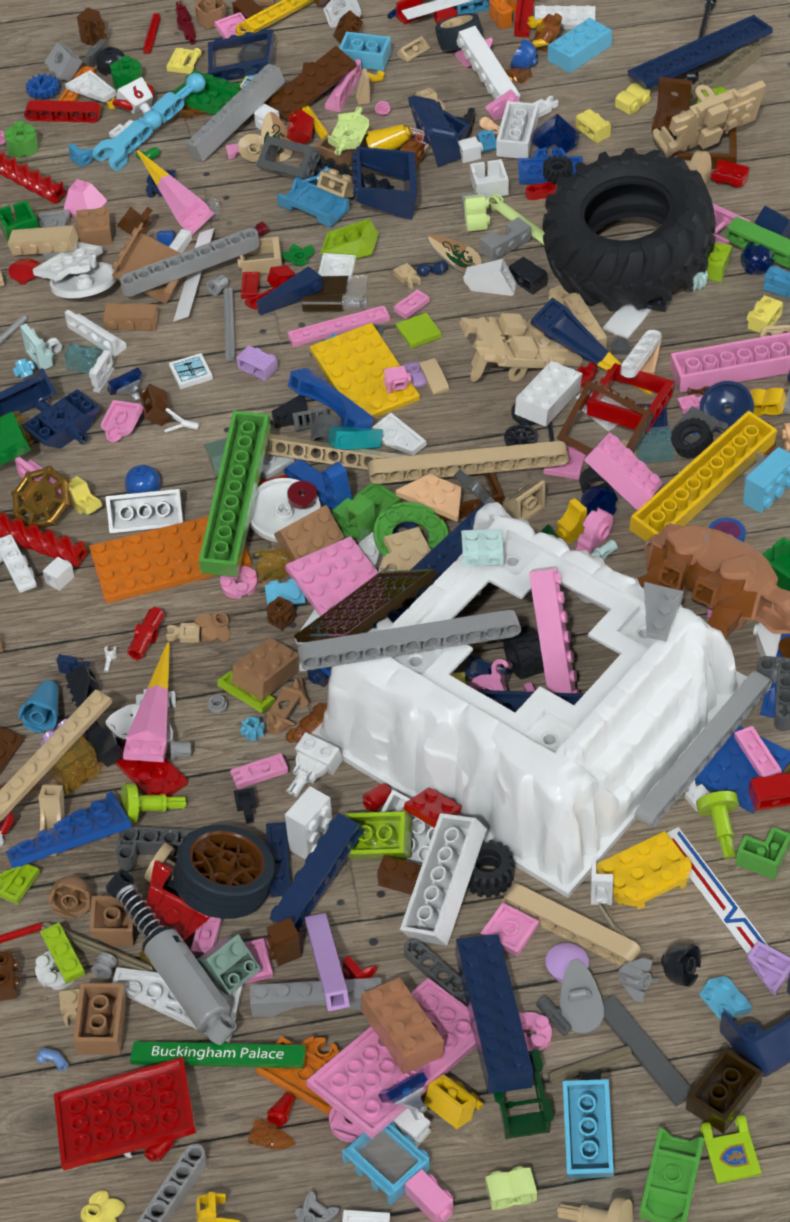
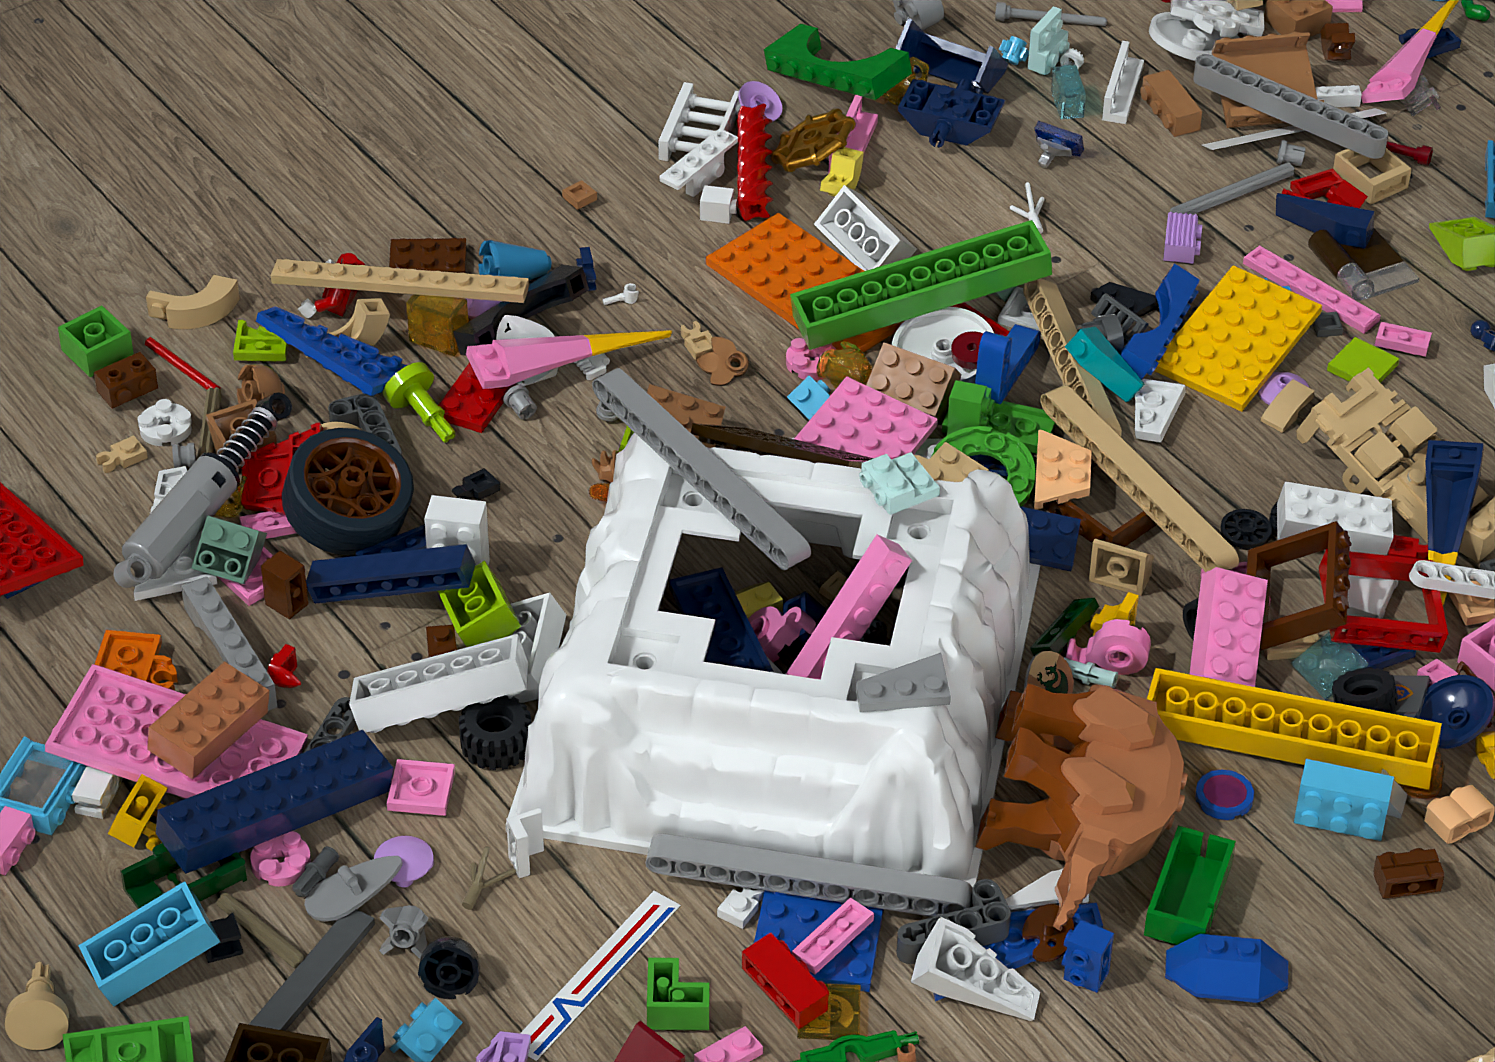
camera: 60 degrees right, 5 degrees down
medium blue arm [36,1048,69,1071] -> none
lime plate [40,923,85,984] -> none
medium nougat brick [73,983,127,1054] -> none
white plate [89,350,114,393] -> none
bright pink plate [101,400,144,443] -> none
blue cylinder [125,464,161,494] -> none
red piece [127,606,165,661] -> none
green tile [130,1041,307,1069] -> none
reddish brown brick [139,383,172,426] -> none
blue slope [157,230,175,246] -> none
tile [169,353,213,389] -> none
bright pink hinge [230,753,288,789] -> none
medium azure gear [240,716,265,741] -> none
clear orange plate [248,1119,295,1150] -> none
reddish brown brick [266,596,295,631] -> none
red cone [267,1093,295,1127] -> none
green plate [281,244,314,266] -> none
white brick [286,732,343,797] -> none
lavender brick [305,913,350,1011] -> none
white tile [318,253,356,282] -> none
red brick [362,783,392,812] -> none
clear blue piece [378,1072,427,1120] -> none
bright pink window [383,366,411,394] -> none
tan plate [393,263,421,289] -> none
red plate [403,787,462,828] -> none
dark grey piece [454,469,507,513] -> none
yellowish green brick [485,1166,537,1210] -> none
tan beam [502,884,641,966] -> none
clear blue cylinder [580,485,618,516] -> none
yellow plate [596,831,691,909] -> none
lime piece [696,791,739,859] -> none

